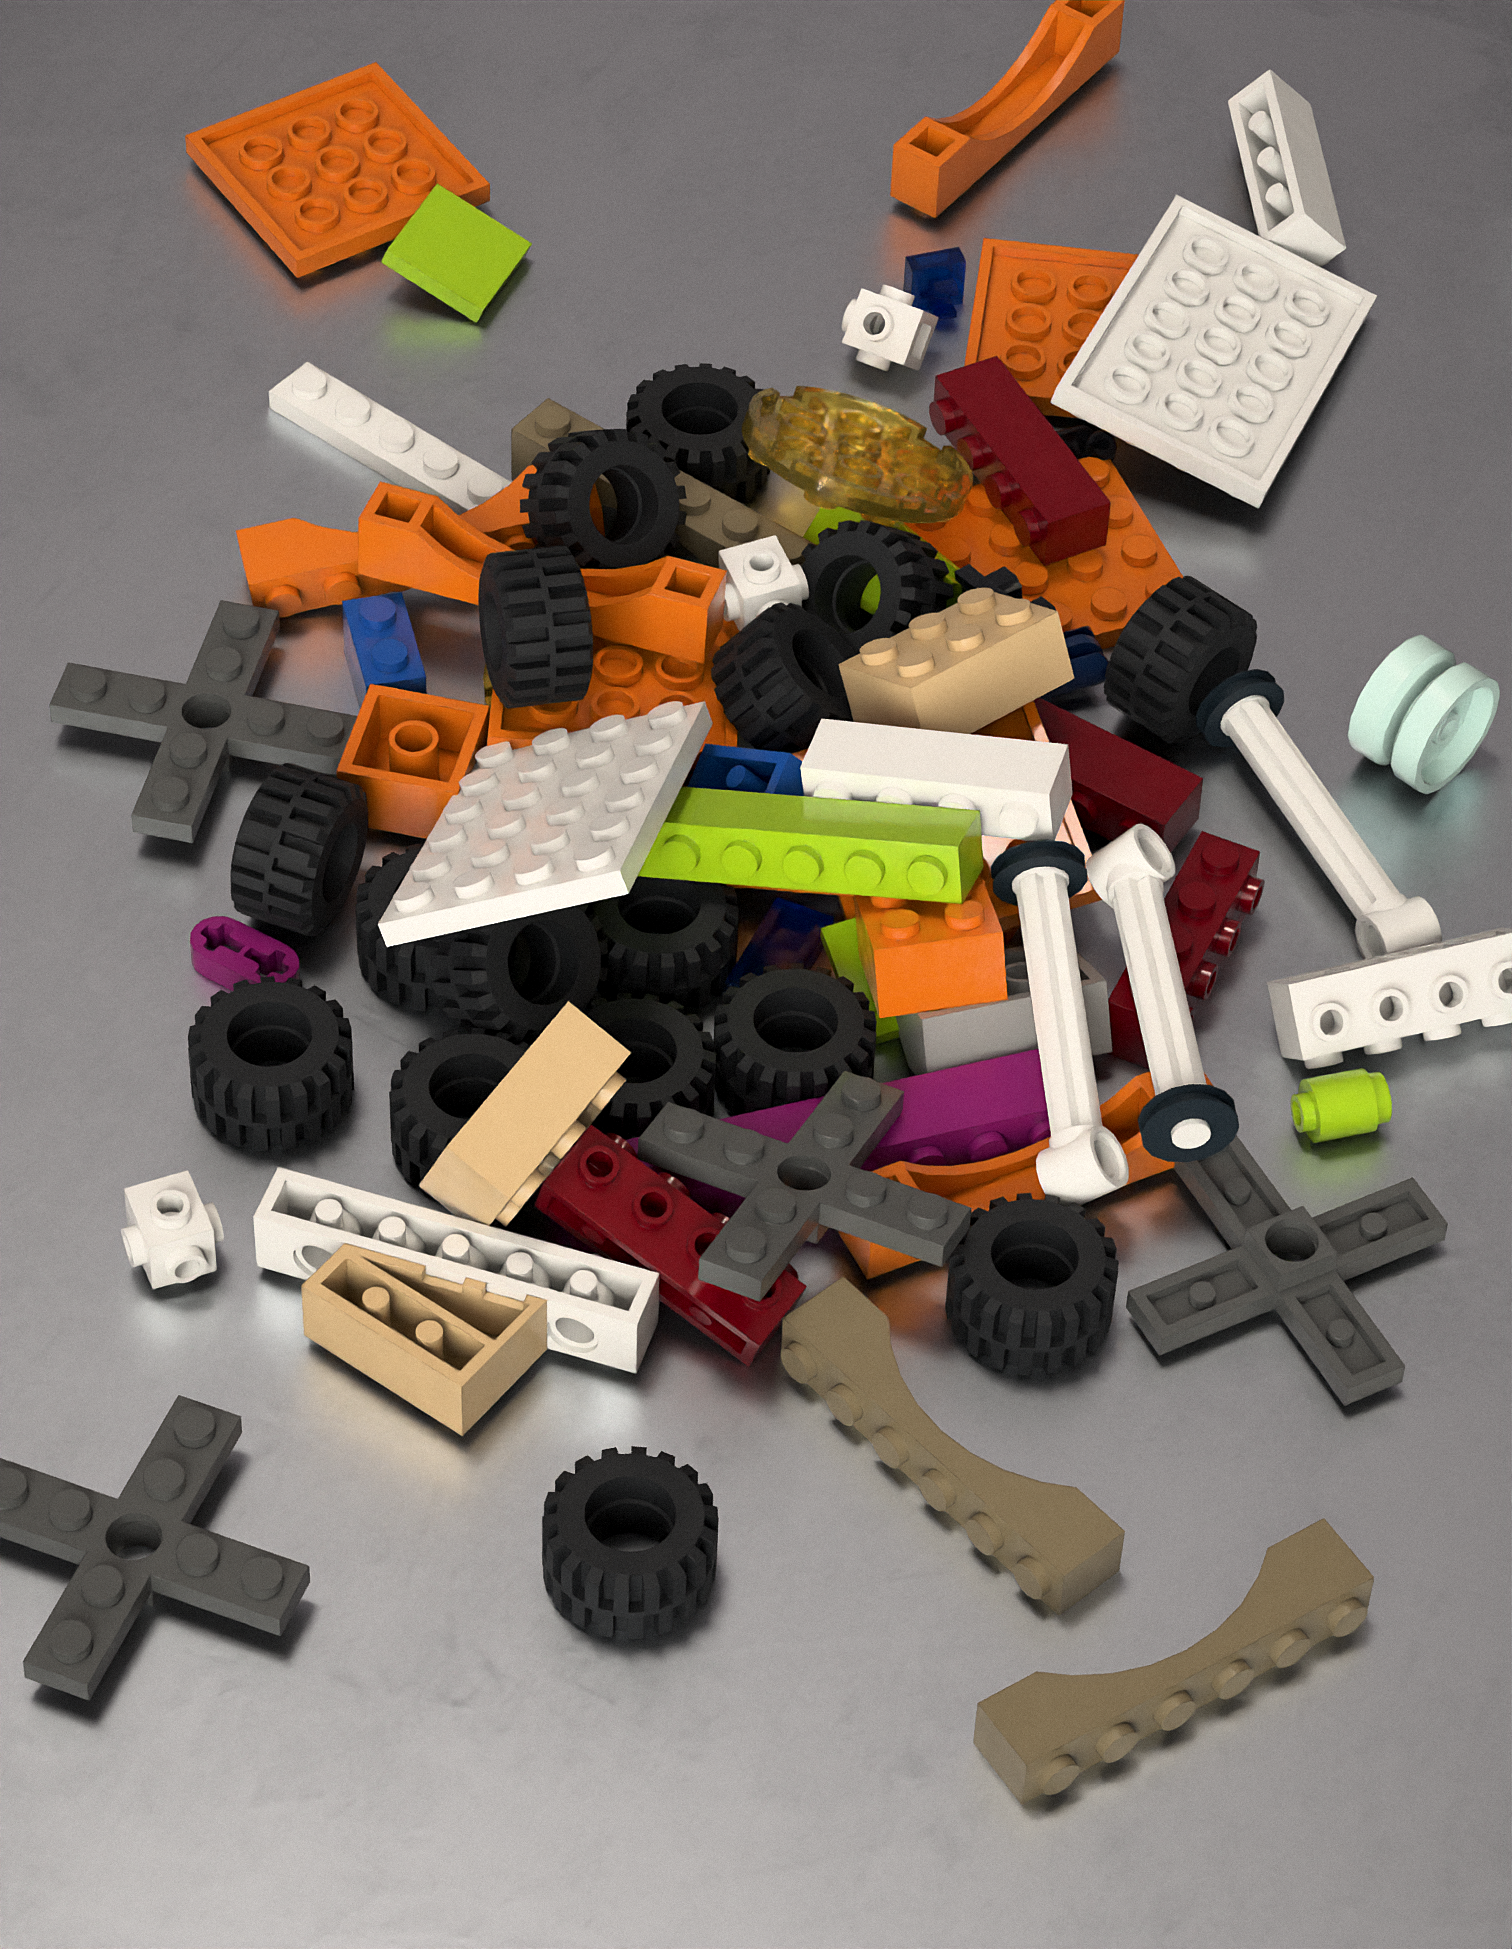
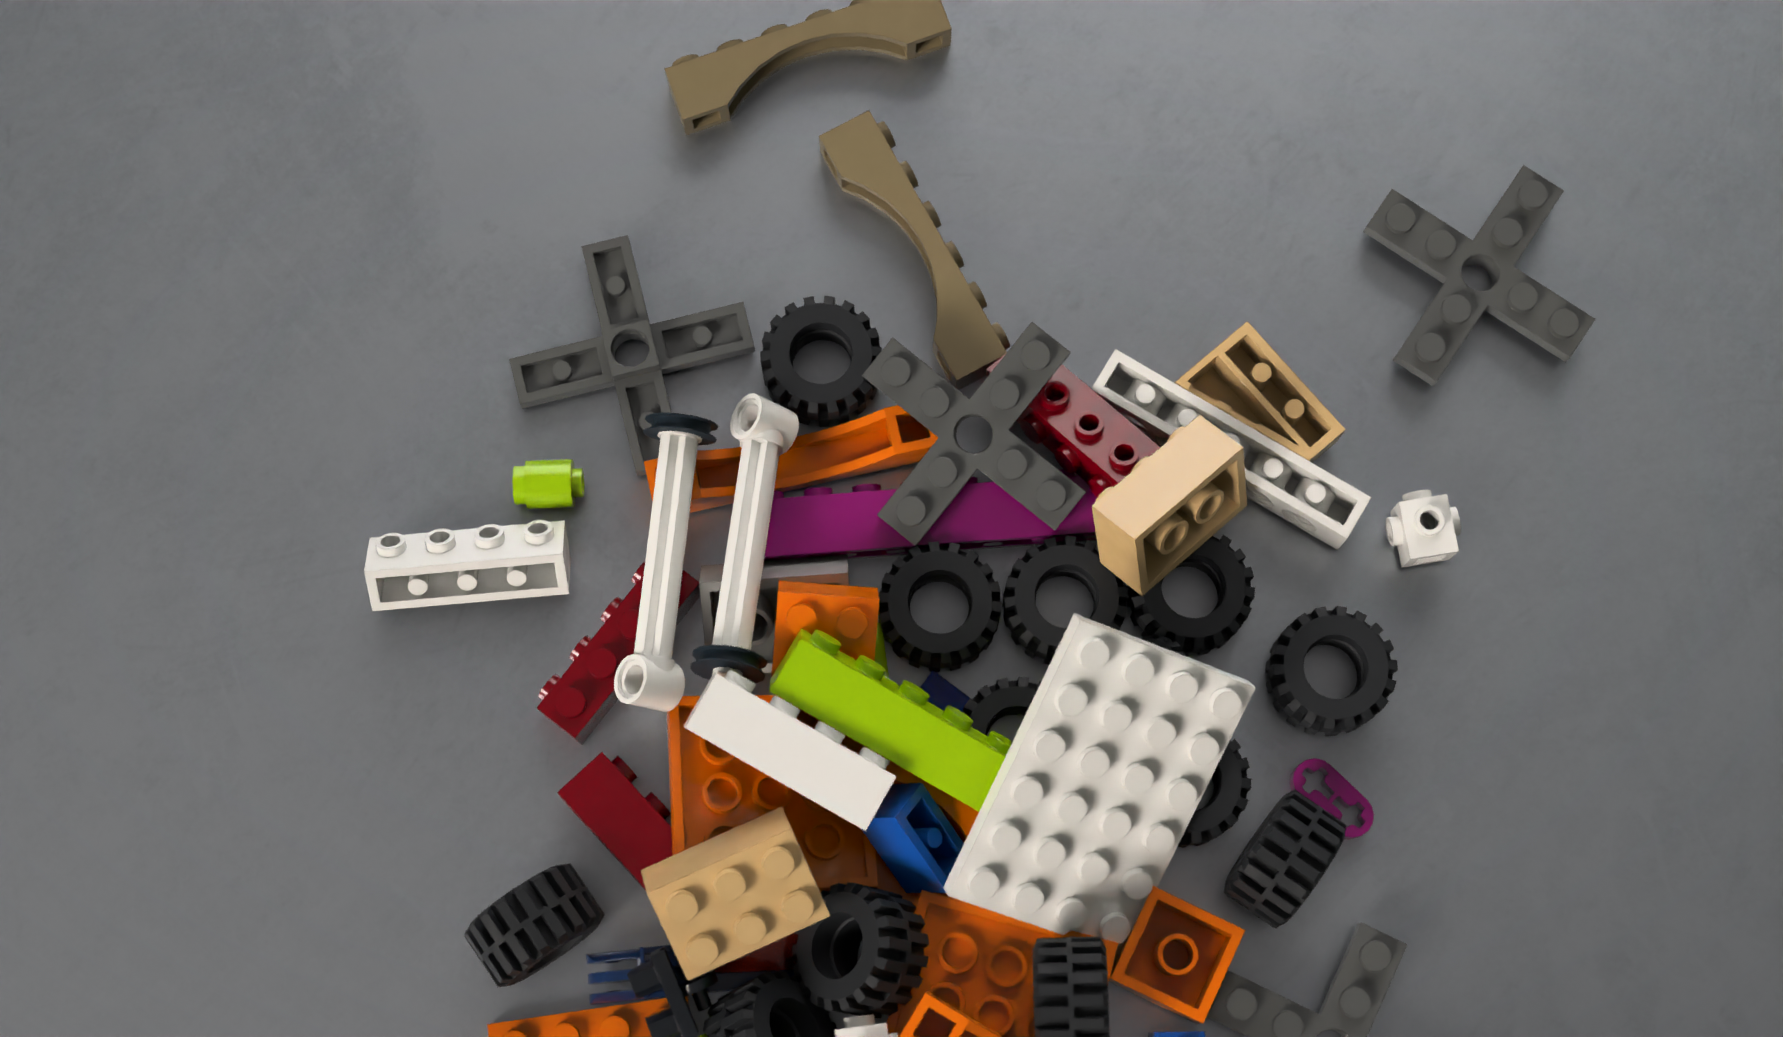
camera: 165 degrees left, 30 degrees up
black tyre [542,1446,719,1639] -> none
white piece [1196,669,1442,959] -> none
light aqua wheel [1348,634,1500,794] -> none

